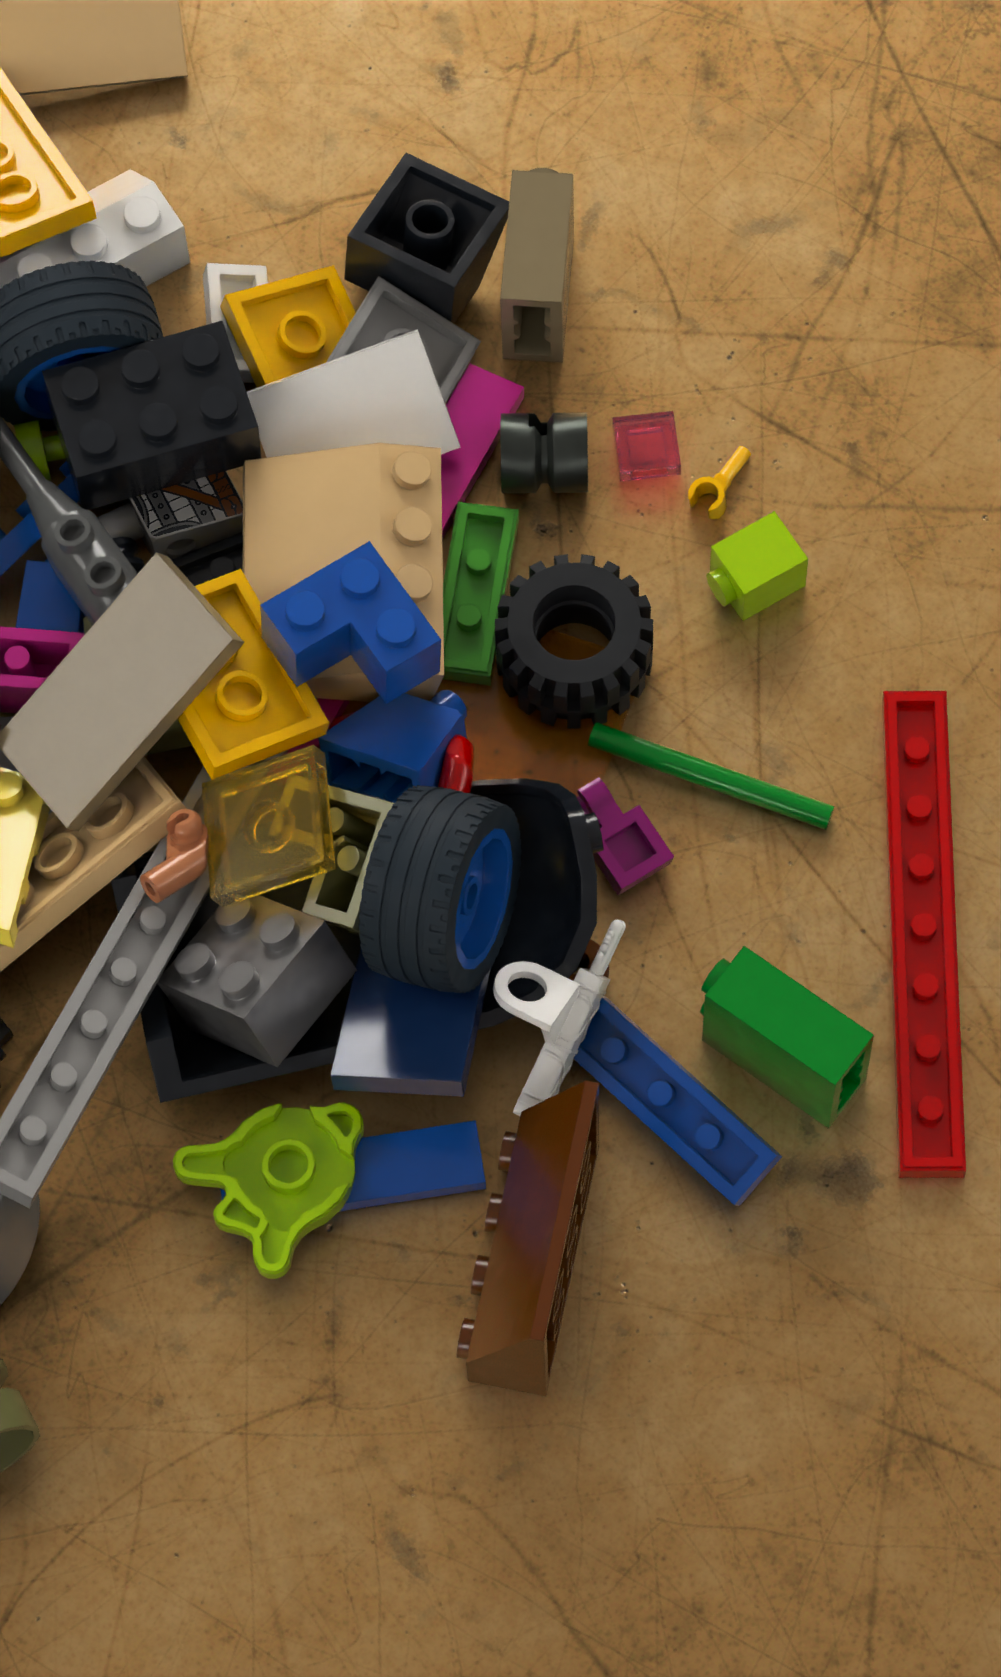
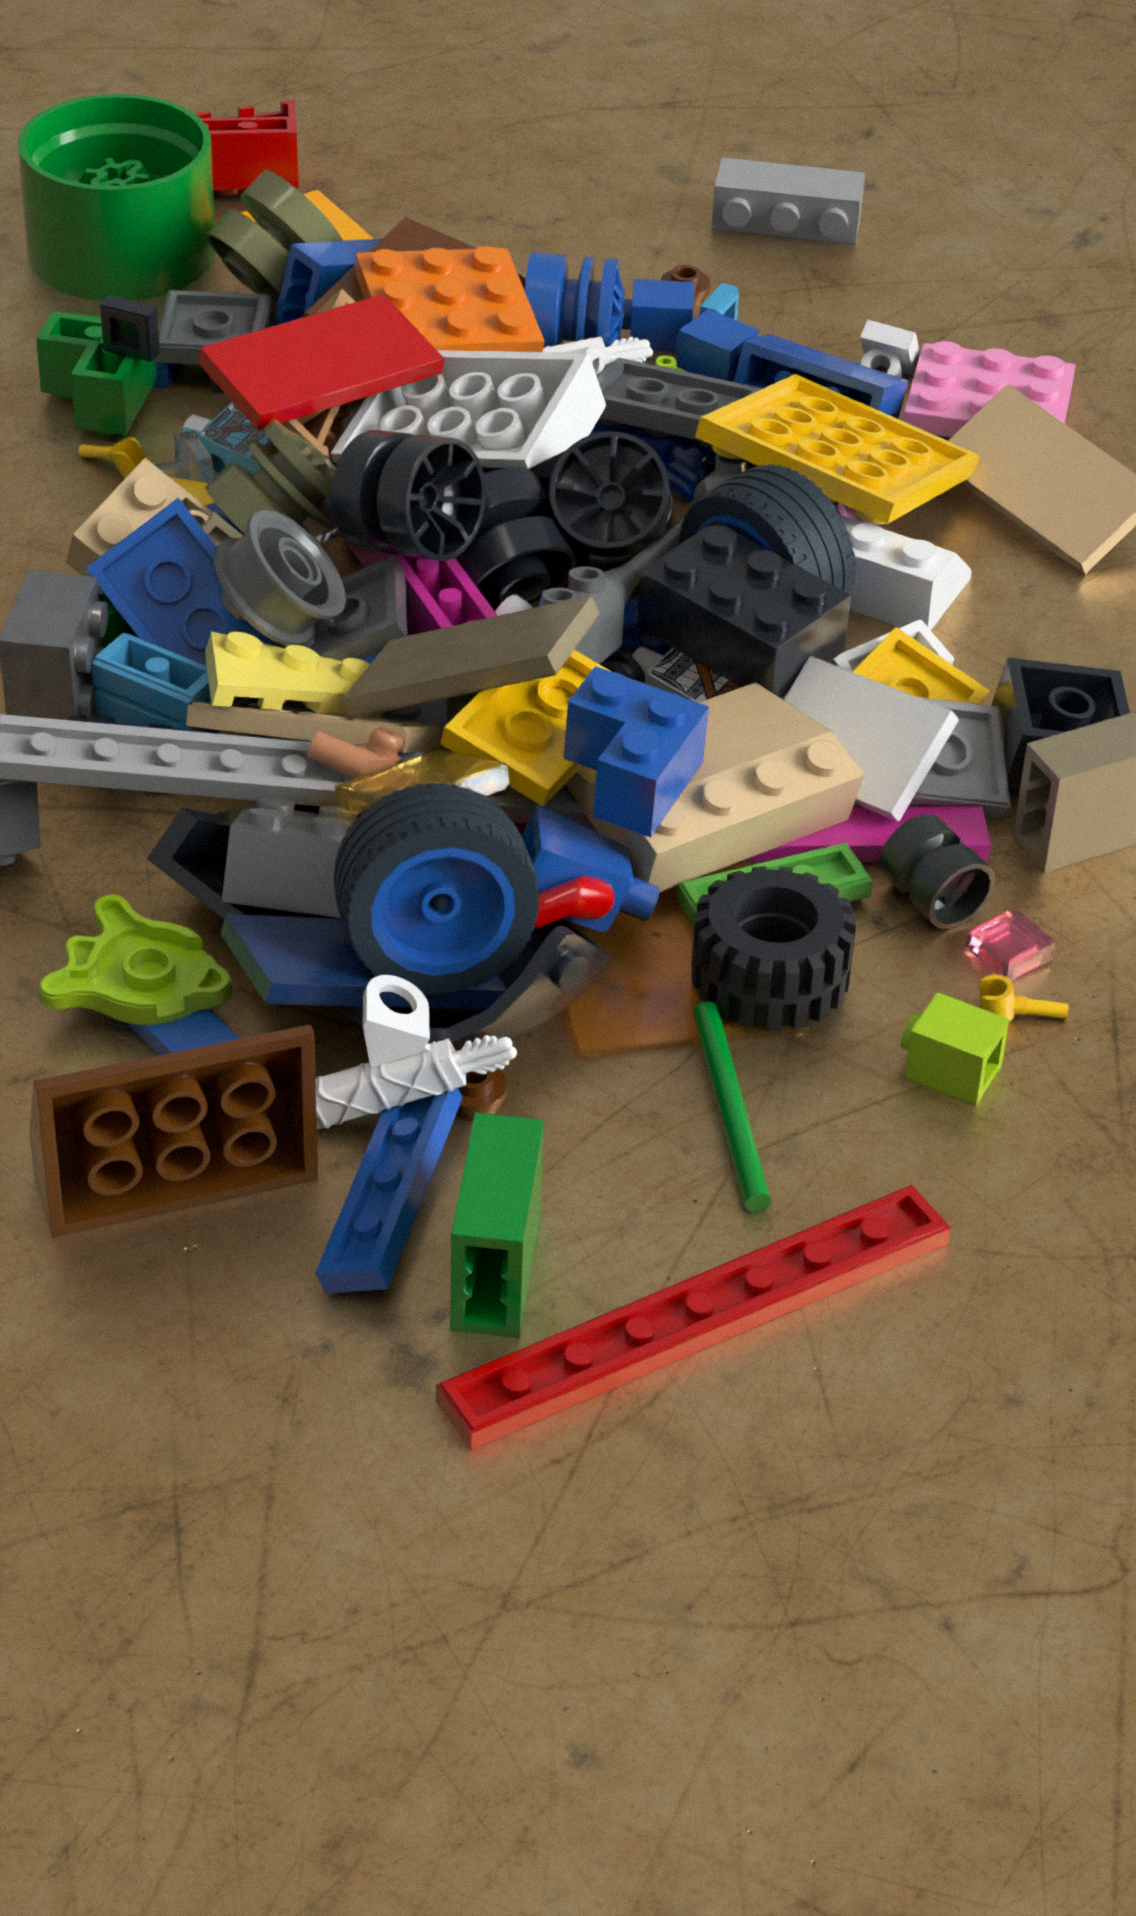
camera: 55 degrees right, 25 degrees down
magenta plate [577,777,674,896] -> none

